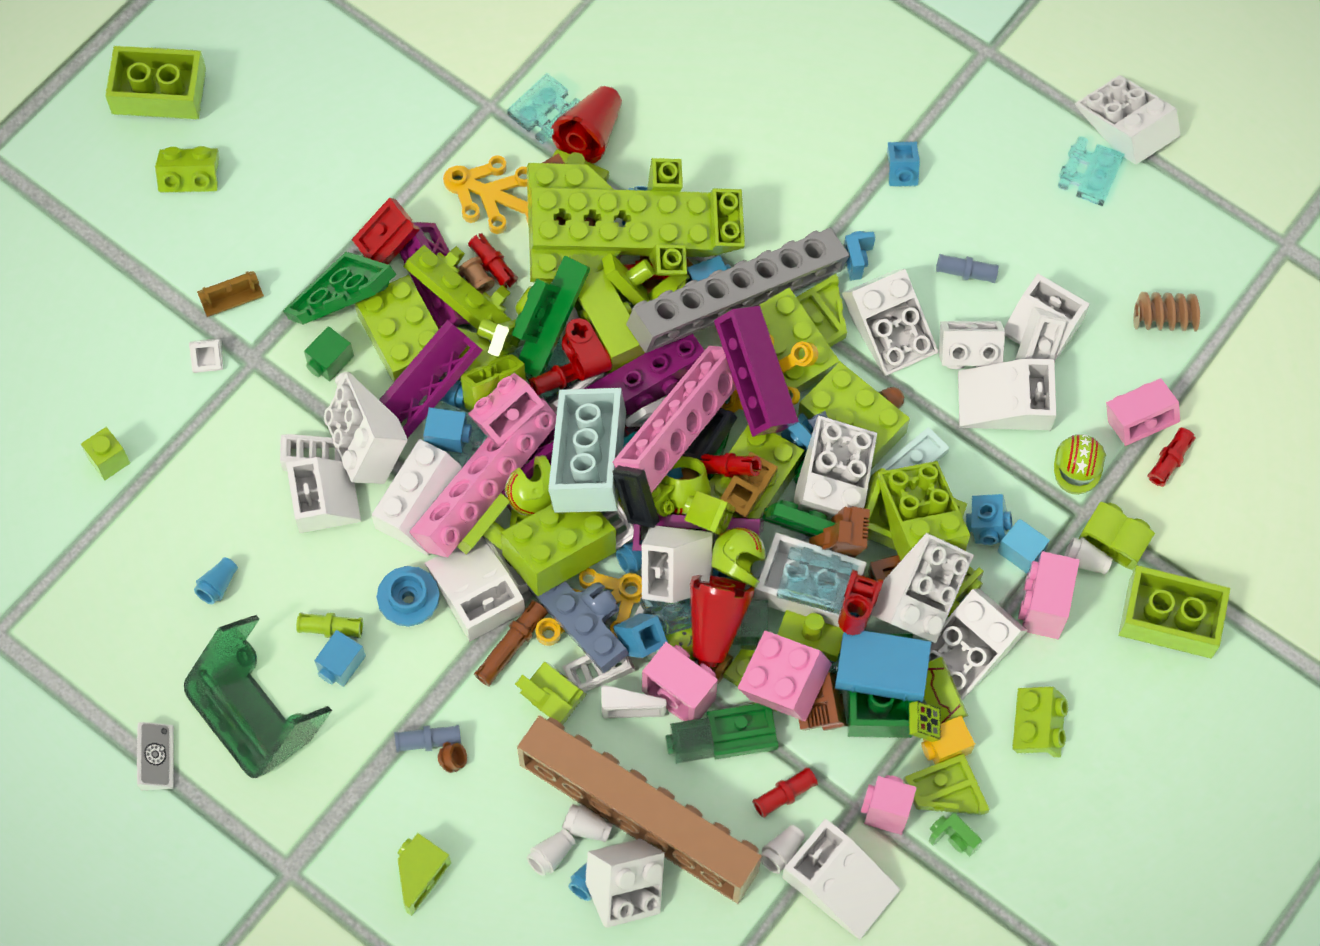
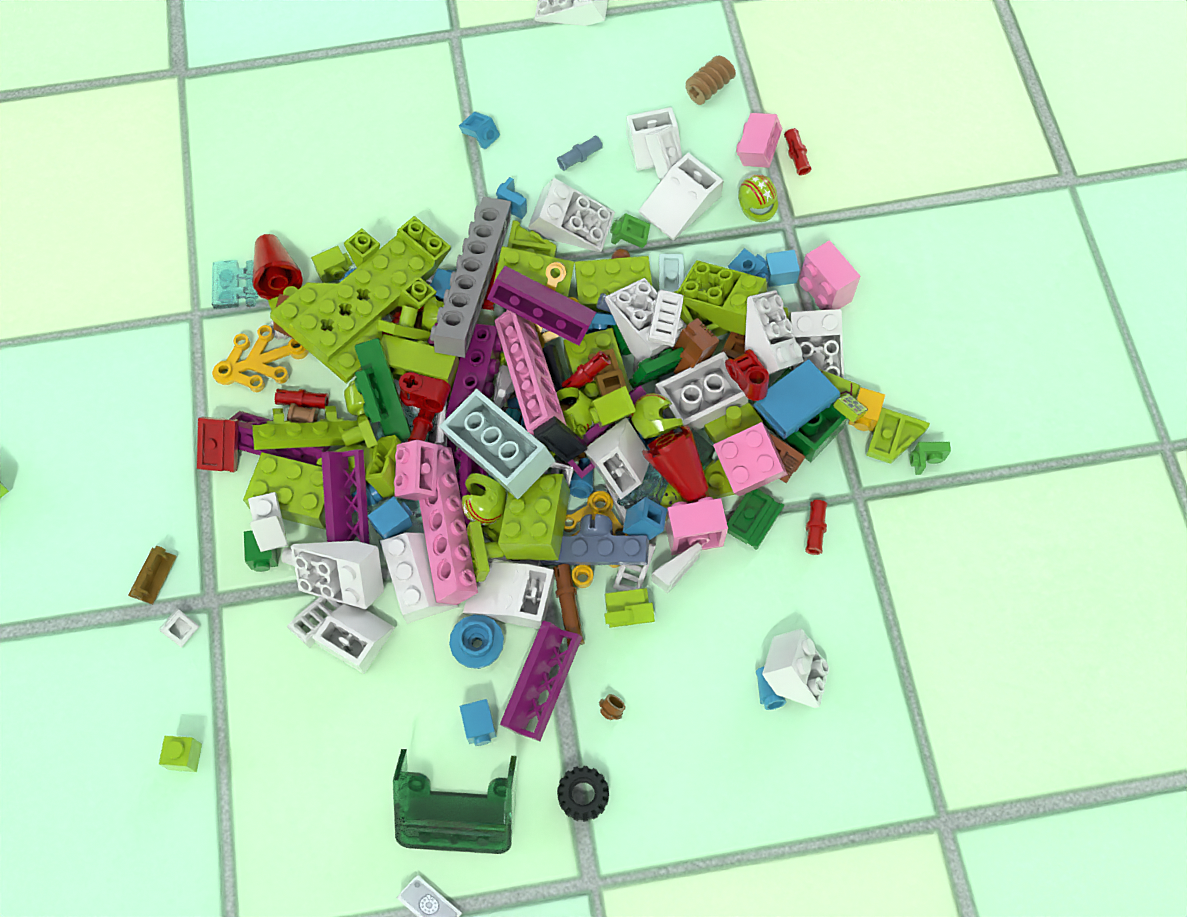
camera: 45 degrees left, 0 degrees up
lime bracket [155,146,220,192] -> none
dark azure cone [194,557,238,605] -> none
green plate [283,251,397,325] -> none
lime pin [296,612,363,638] -> none
sand blue pin [394,725,461,752] -> none
lime slope [398,832,451,916] -> none
medium nougat brick [517,715,762,904] -> none
white cone [526,829,575,876] -> none
white cone [562,804,613,842] -> none
clear green brick [665,717,714,764] -> none
white cone [761,825,805,874] -> none
clear light blue plate [777,547,853,614] -> none
white slope [782,818,901,941] -> none
bright pink brick [861,775,917,835] -> none
white brick [939,321,1005,369] -> none
lime bracket [1012,687,1068,758] -> none
clear light blue plate [1057,136,1125,207] -> none
white cone [1064,537,1113,575] -> none
lime brick [1078,501,1155,570] -> none
lime brick [1118,565,1231,659] -> none
none -> white slope [248,492,288,552]
none -> lime brick [311,245,353,283]
none -> magenta fence [499,621,583,742]
none -> black tyre [557,766,609,822]
none -> bright green bracket [610,213,651,248]
none -> white slope [648,290,684,347]

